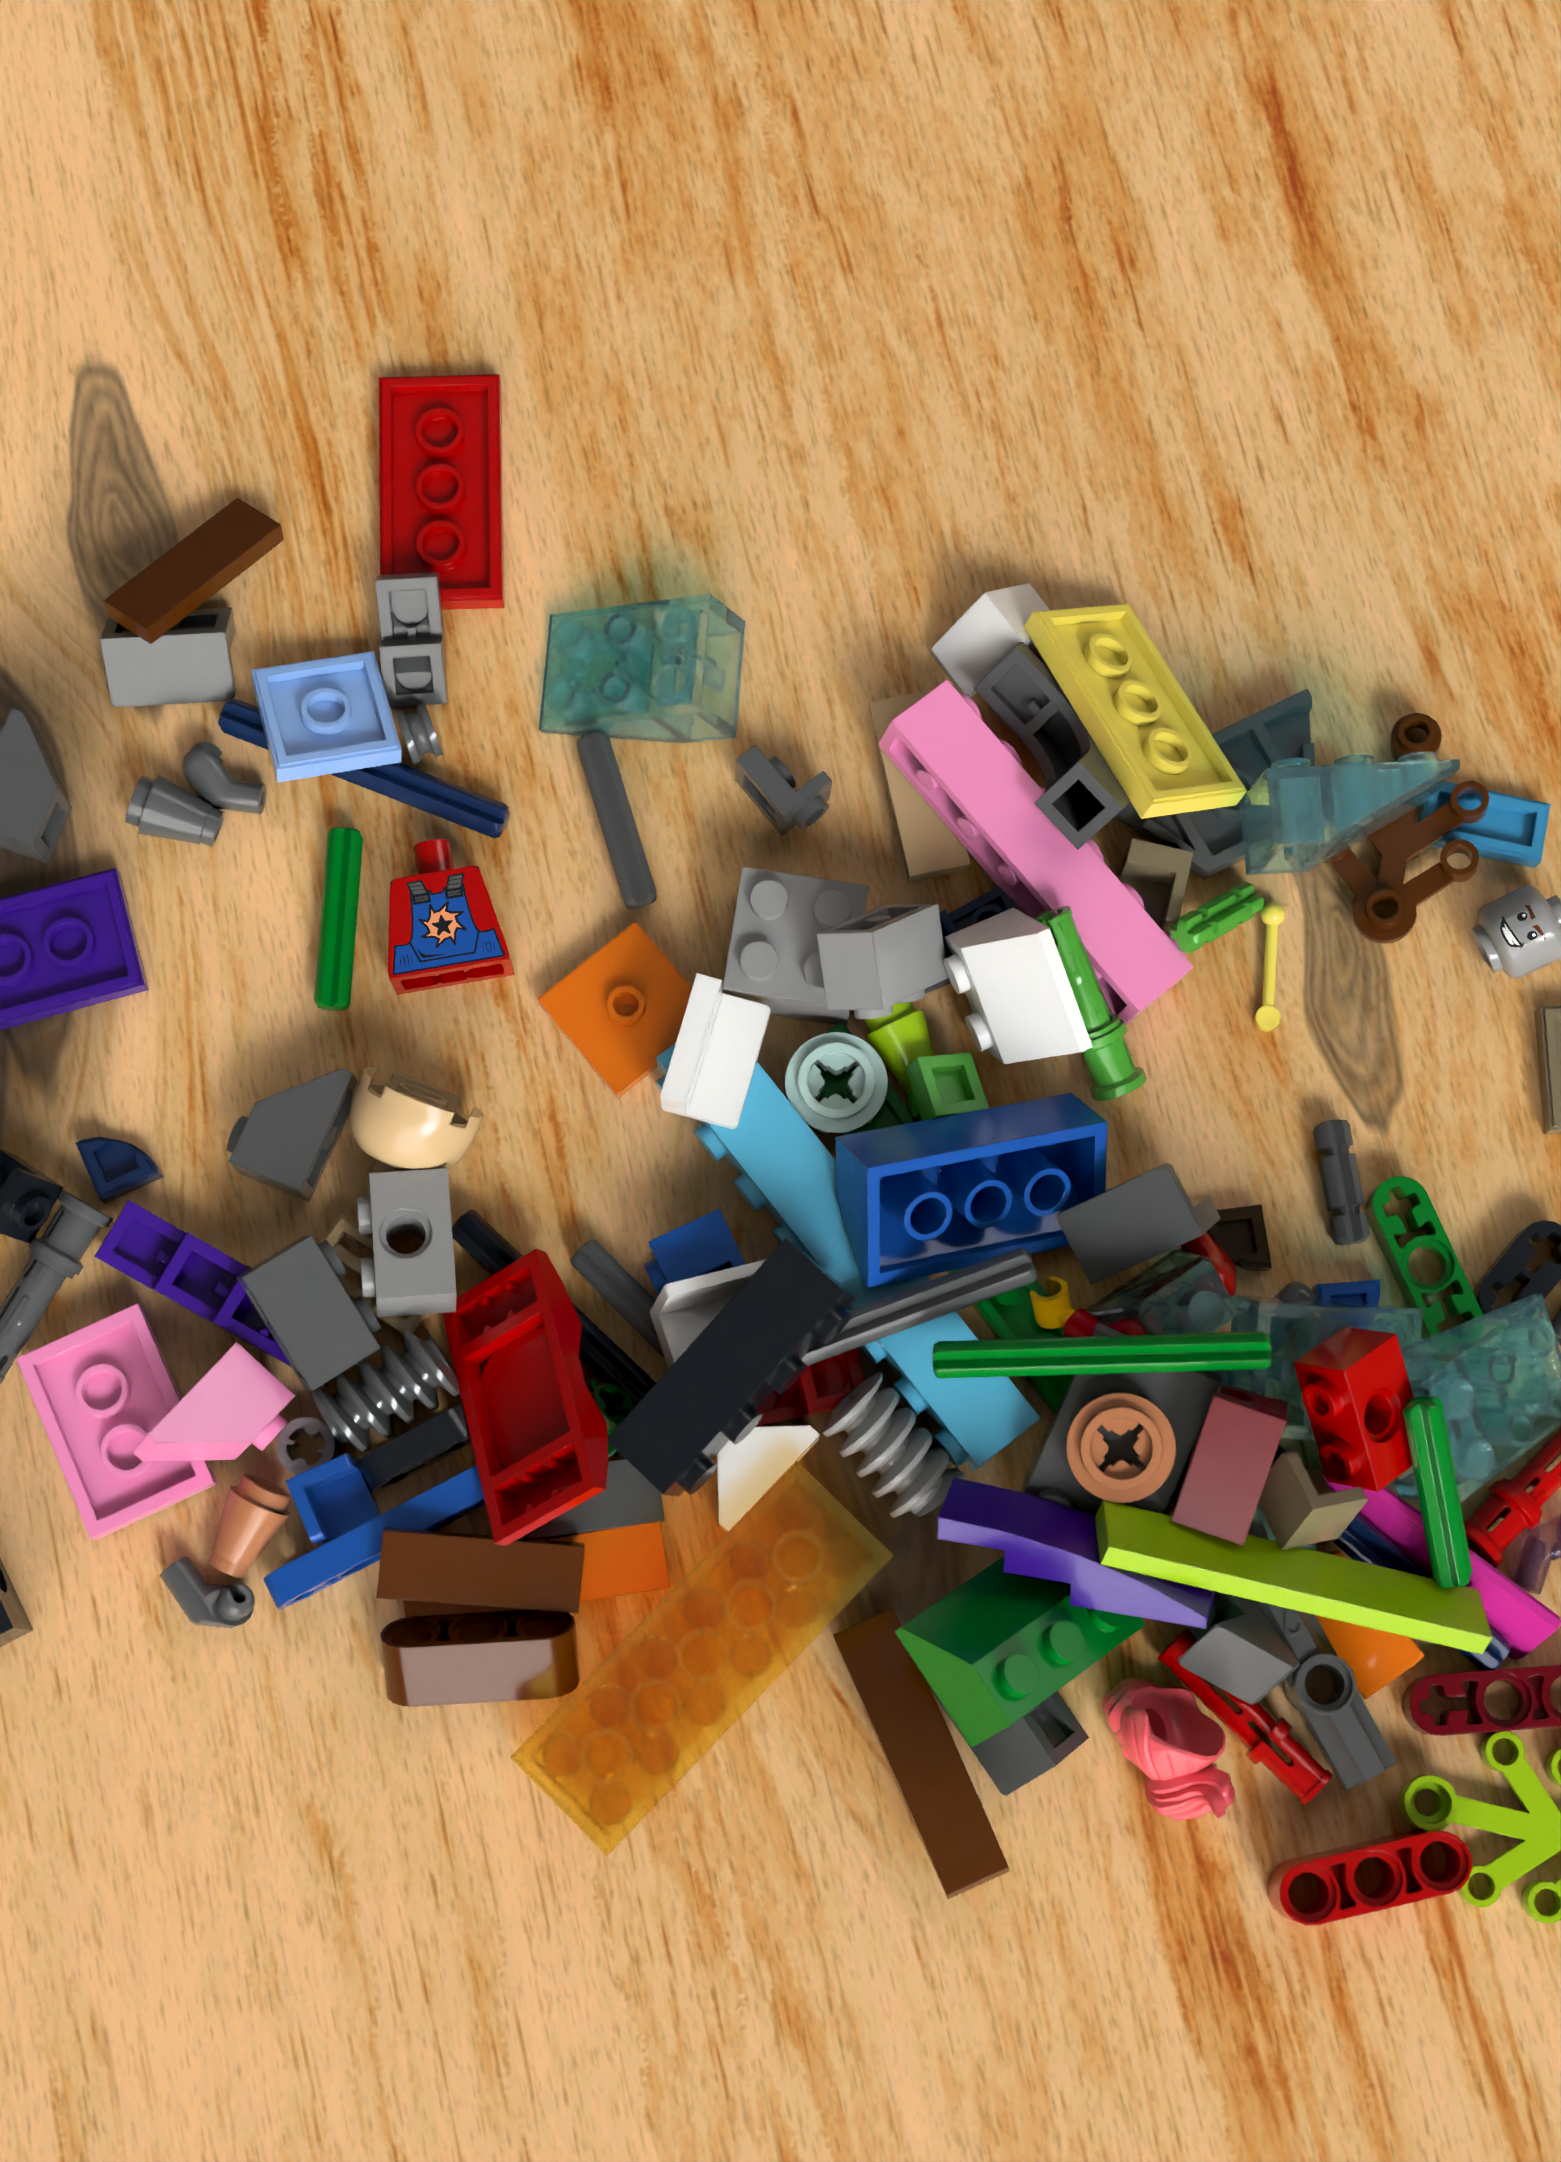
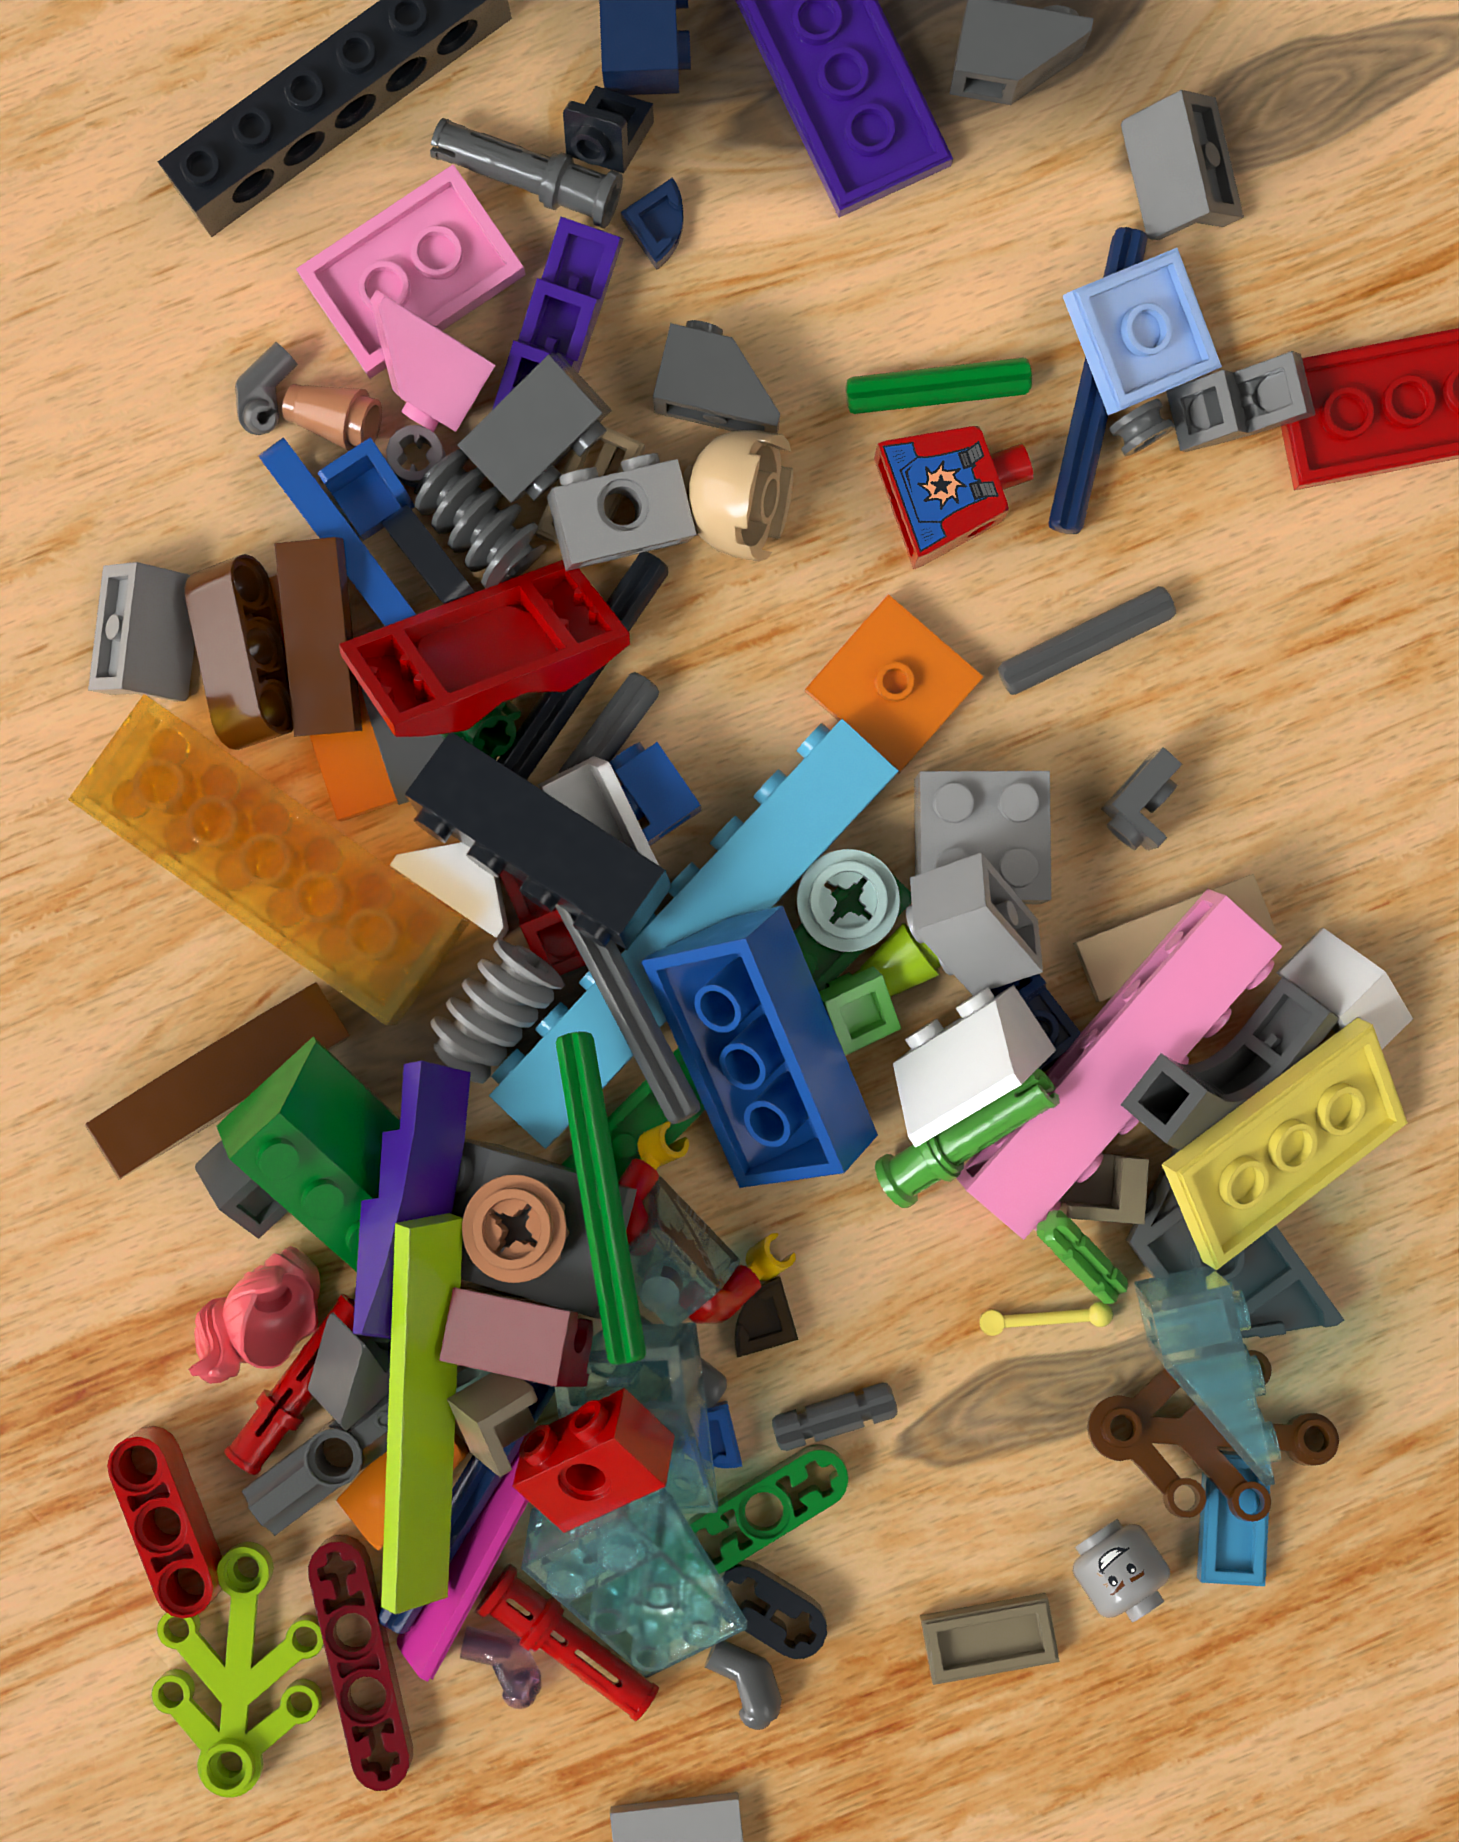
camera: 80 degrees right, 10 degrees up
reddish brown tile [103,498,284,644] -> none
dark grey cone [125,775,225,847] -> none
dark grey arm [183,742,266,814] -> none
clear light blue slope [539,594,745,743] -> none
white panel [660,973,770,1129] -> none
dark grey panel [1057,1163,1221,1285] -> none
green axle [1403,1395,1472,1588] -> none
none -> light grey panel [88,562,195,702]

